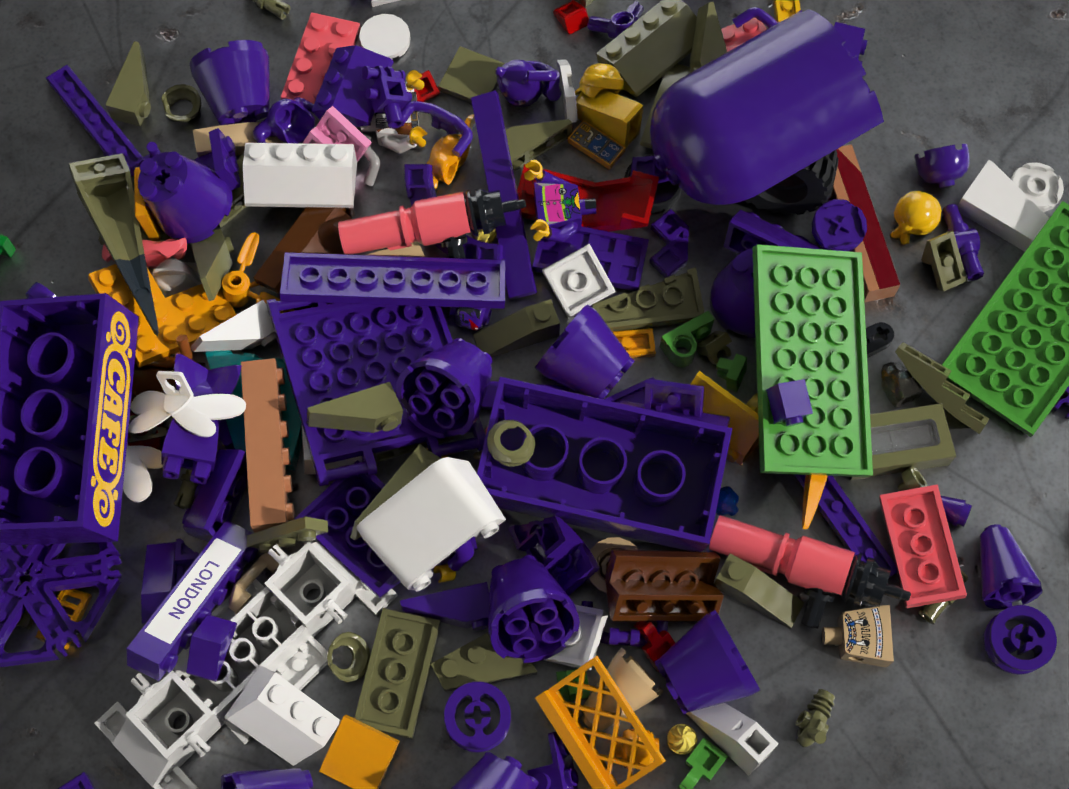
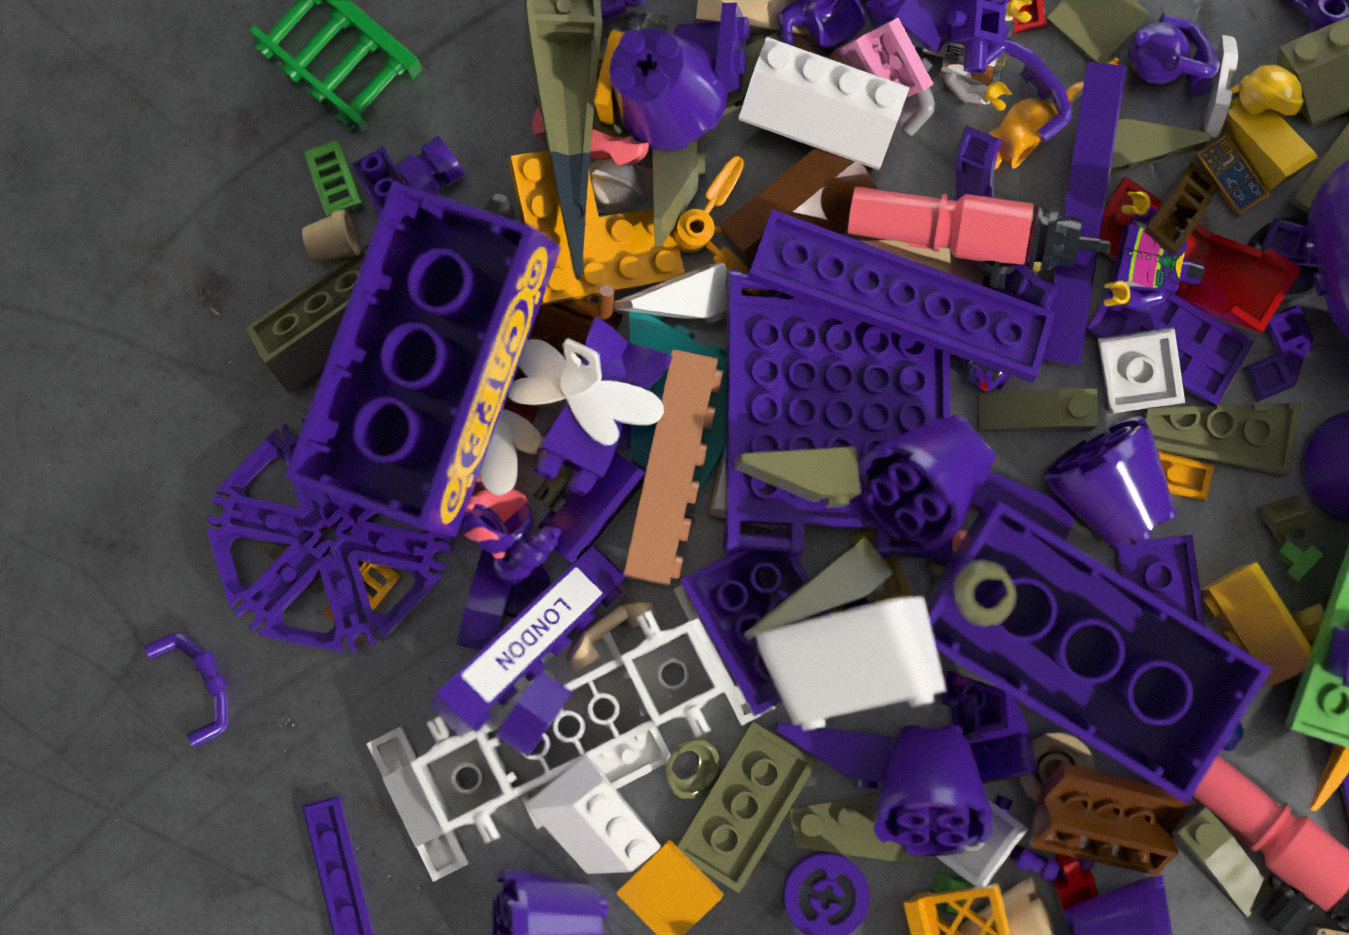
camera: 20 degrees right, 15 degrees up
olive plate [247,517,328,553] -> none
dark purple bracket [619,379,730,427] -> none
bright green plate [660,310,714,368] -> none
none -> dark purple hair [461,473,561,584]
none -> dark brown slope [1144,162,1220,257]

